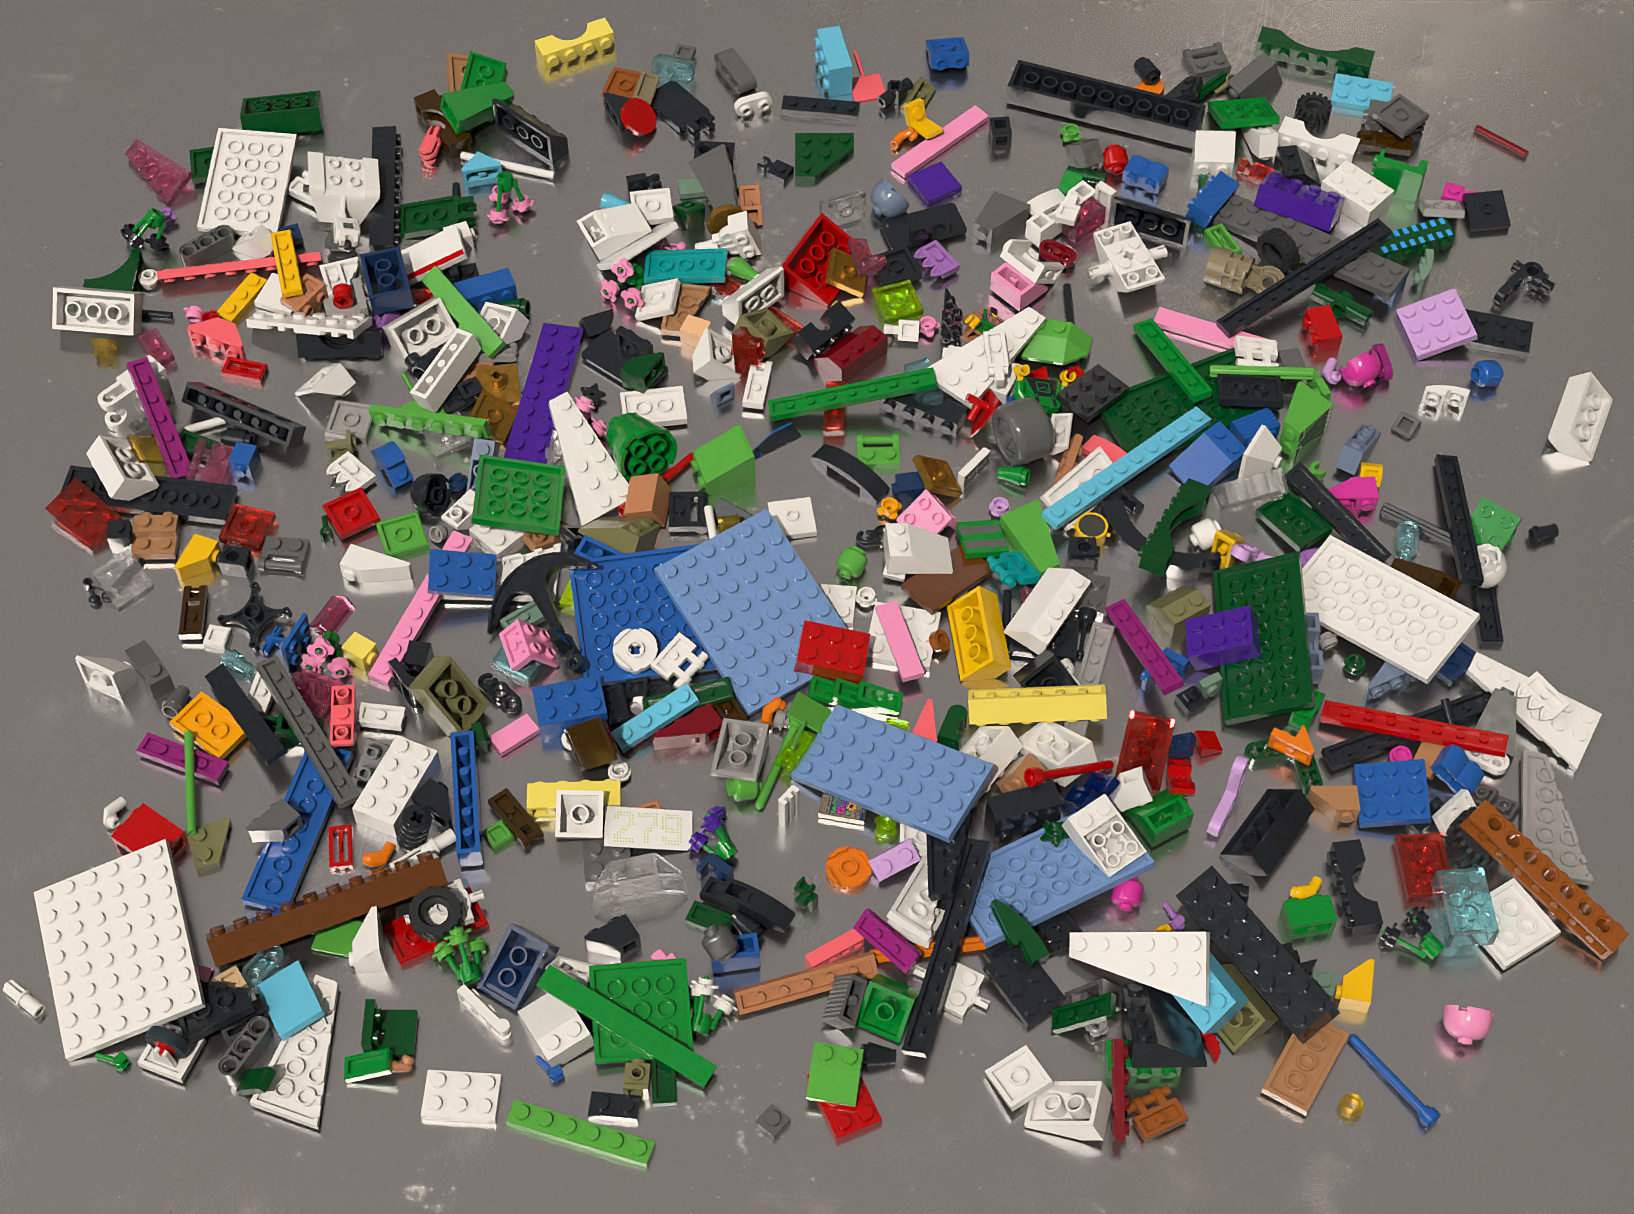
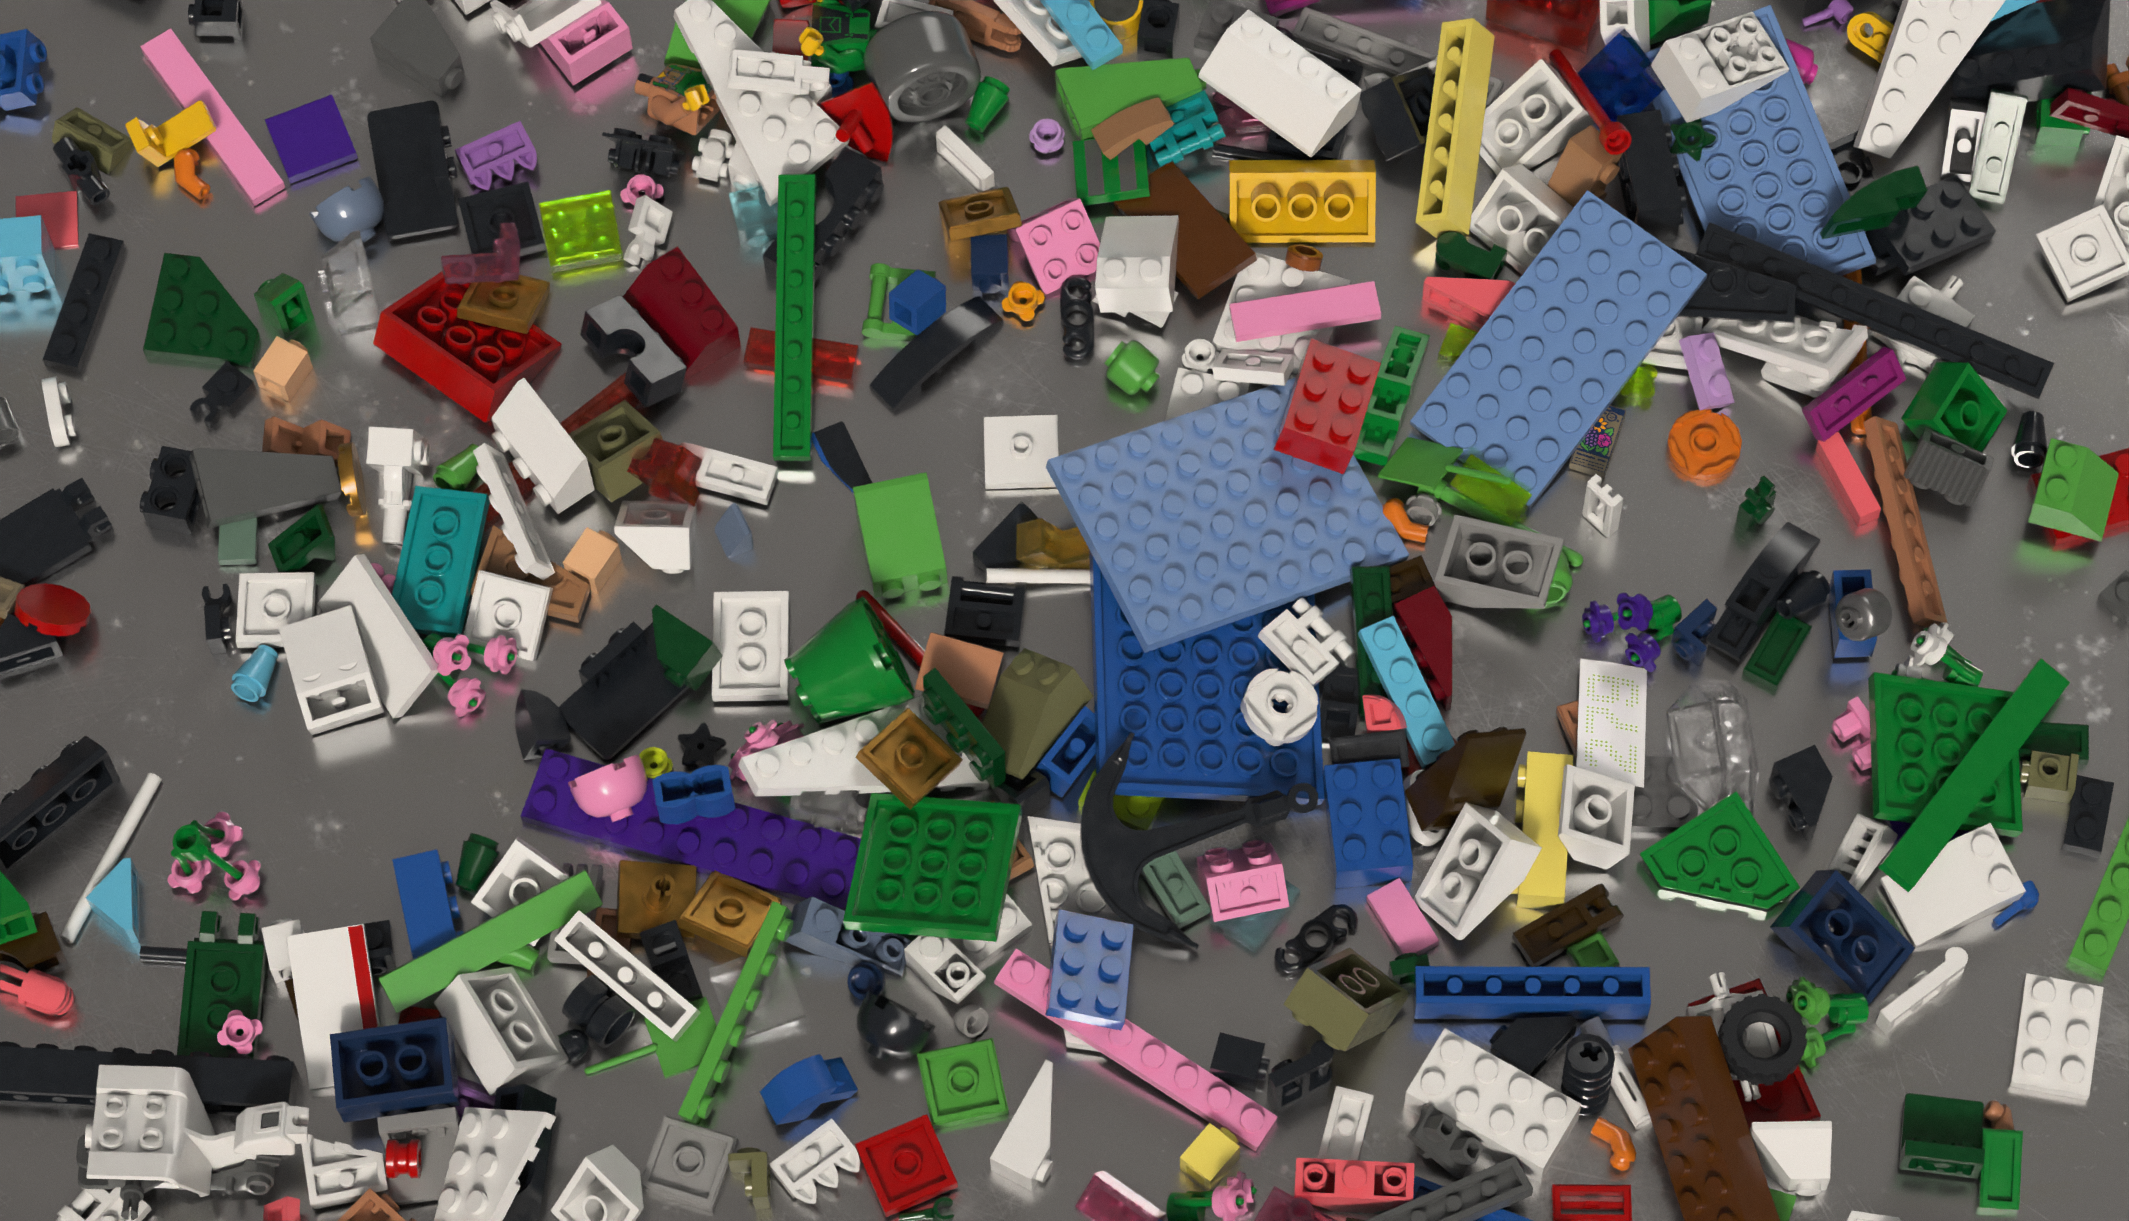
camera: 80 degrees left, 10 degrees up
none -> bright pink plate [217,1010,263,1055]
none -> light nougat brick [253,336,313,403]
none -> green slope [254,273,314,340]
none -> white plate [473,443,555,580]
none -> bright pink cylinder [568,754,647,822]
none -> neon yellow plate [639,747,673,779]
none -> blue brick [652,765,736,824]
none -> pearl gold tile [855,708,963,810]
none -> blue brick [889,269,946,335]
none -> dark green plate [922,668,1006,789]
none -> medium nougat slope [1091,97,1175,160]
none -> white plate [1213,349,1294,387]
none -> coral tile [1362,694,1407,733]
none -> white slope [1413,802,1542,940]
none -> green plate [1639,791,1800,910]

